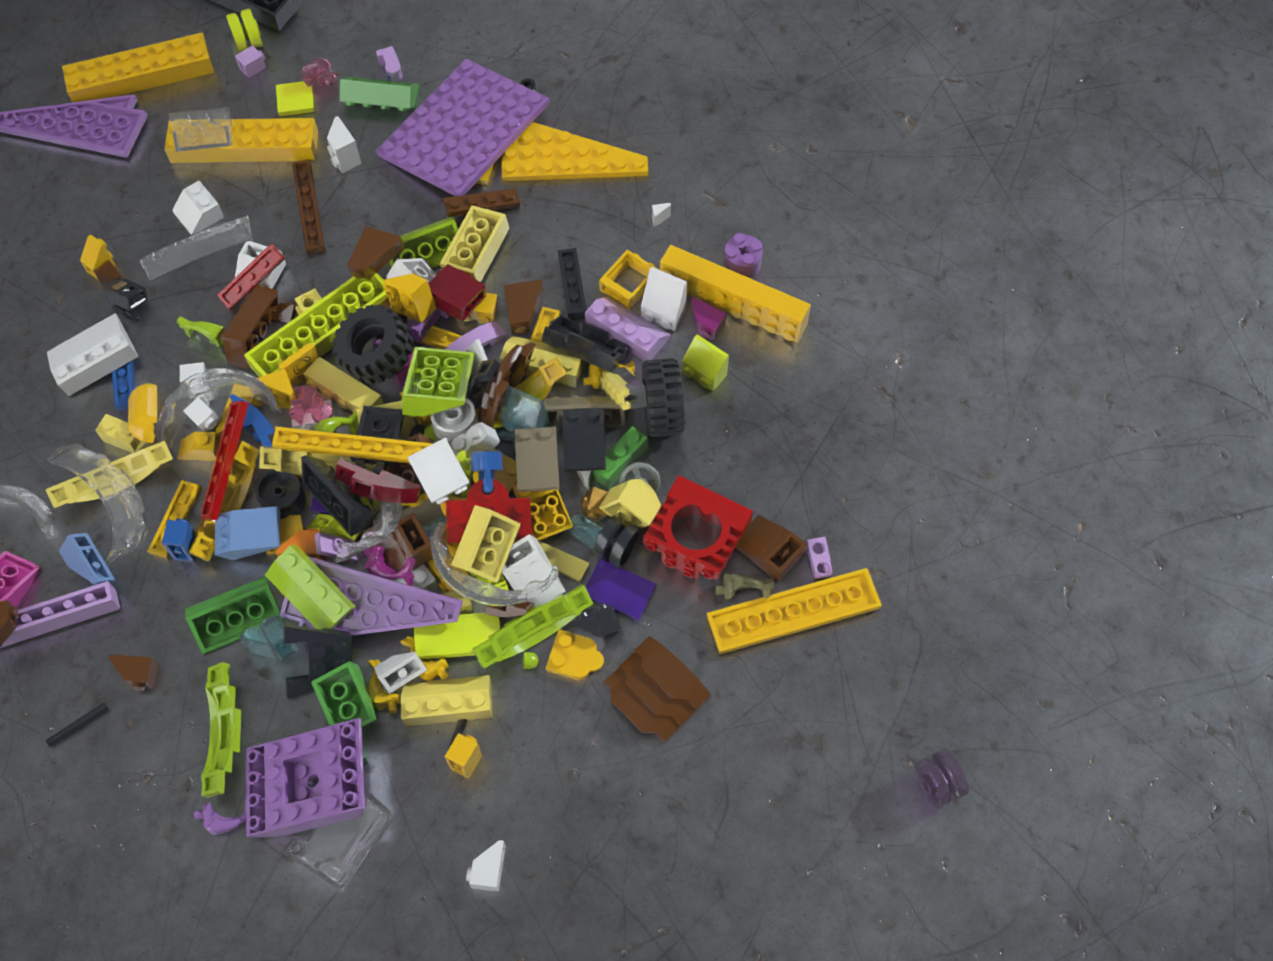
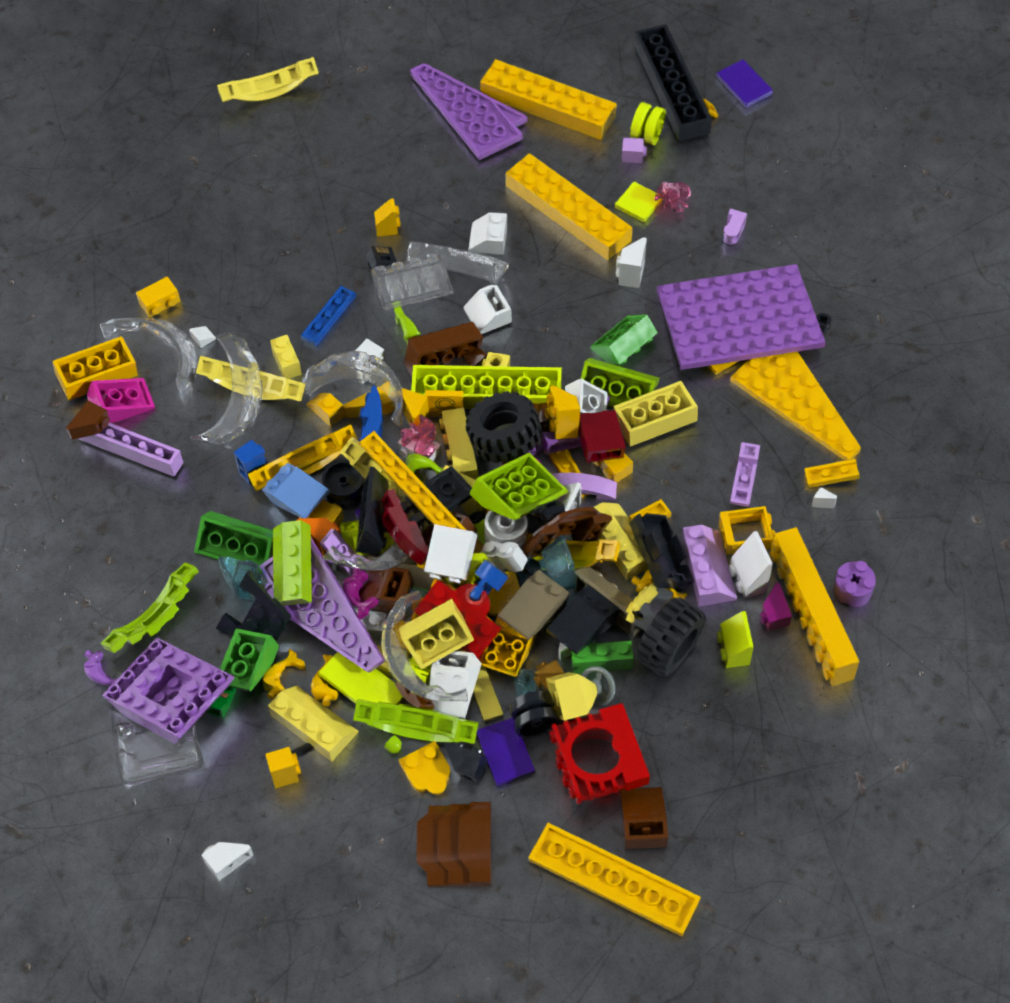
camera: 45 degrees right, 5 degrees down
black bar [45,702,109,747] -> none
white slope [47,313,139,396] -> none
medium blue slope [59,533,115,585] -> none
reddish brown slope [93,260,122,283] -> none
reddish brown slope [108,654,158,691] -> none
yellow brick [128,383,157,443] -> none
yellow tile [147,480,202,559] -> none
clear slope [169,106,232,152] -> none
white slope [183,397,221,432] -> none
red tile [200,401,249,521] -> none
tile [217,244,285,310] -> none
reddish brown tile [292,159,326,255] -> none
bright green slope [340,77,419,111] -> none
reddish brown slope [347,226,404,279] -> none
white slope [374,652,427,694] -> none
reddish brown plate [443,188,520,217] -> none
reddish brown slope [504,279,543,334] -> none
black plate [558,248,587,318] -> none
olive animal [715,574,774,599] -> none
lavender leg [806,537,832,579] -> none
none -> white slope [189,326,216,348]
none -> clear slope [370,253,454,310]
none -> bright green slope [590,315,658,365]
none -> lavender slope [730,442,760,507]
none -> yellow hinge [805,459,860,488]

